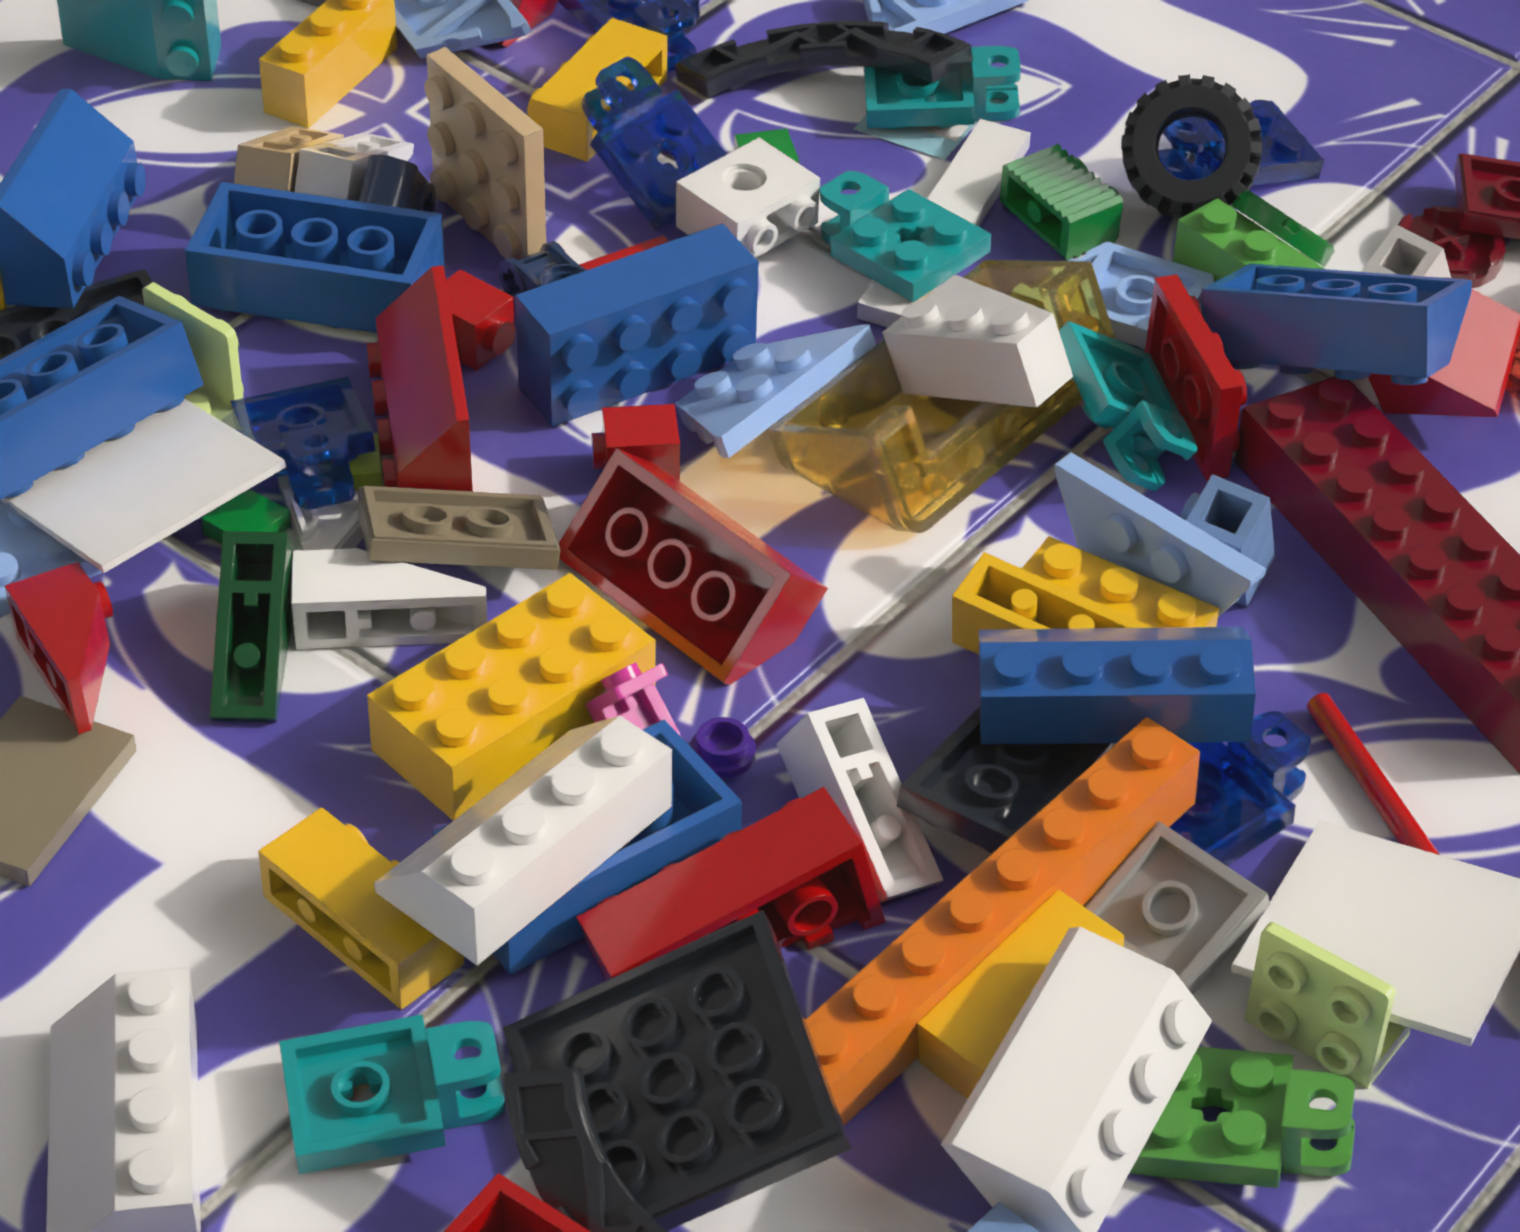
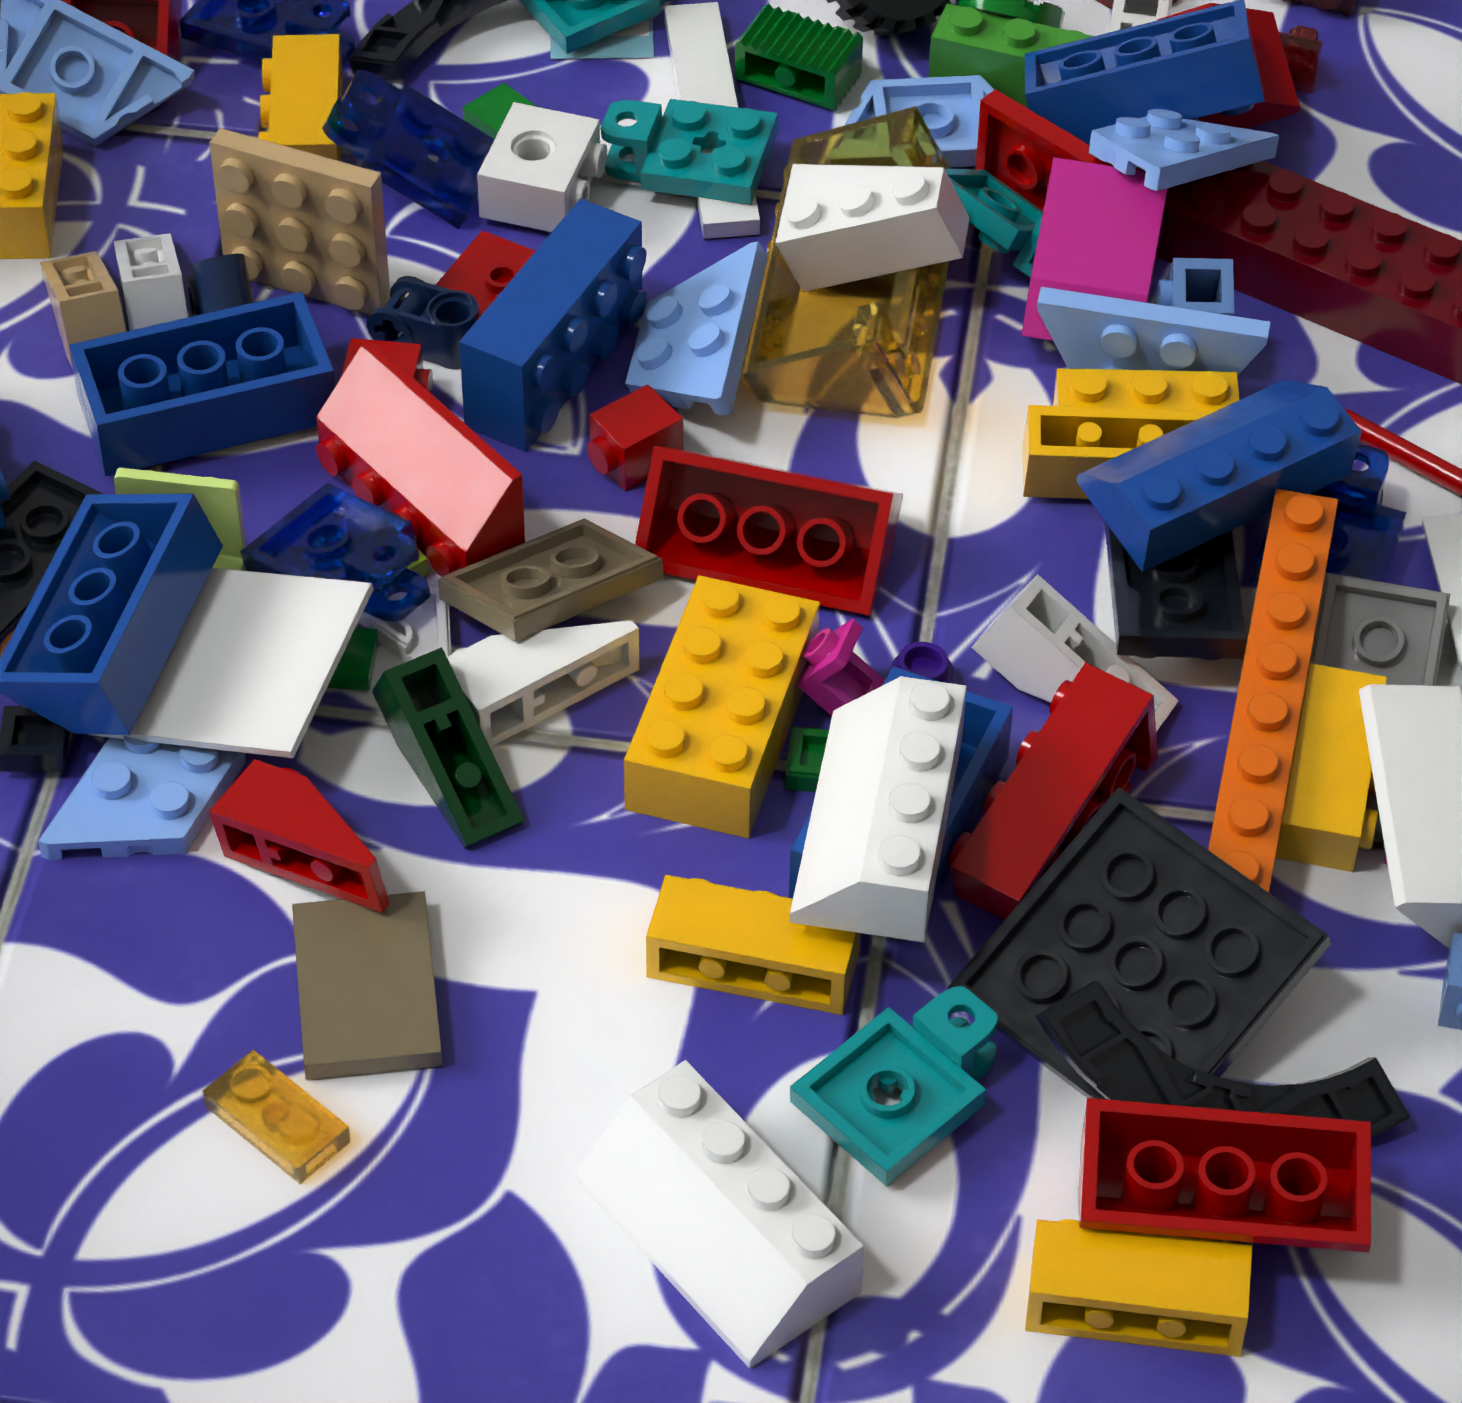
camera: 30 degrees left, 5 degrees up
none -> dark pink slope [1021,157,1168,341]
none -> light blue wing [1089,109,1279,191]

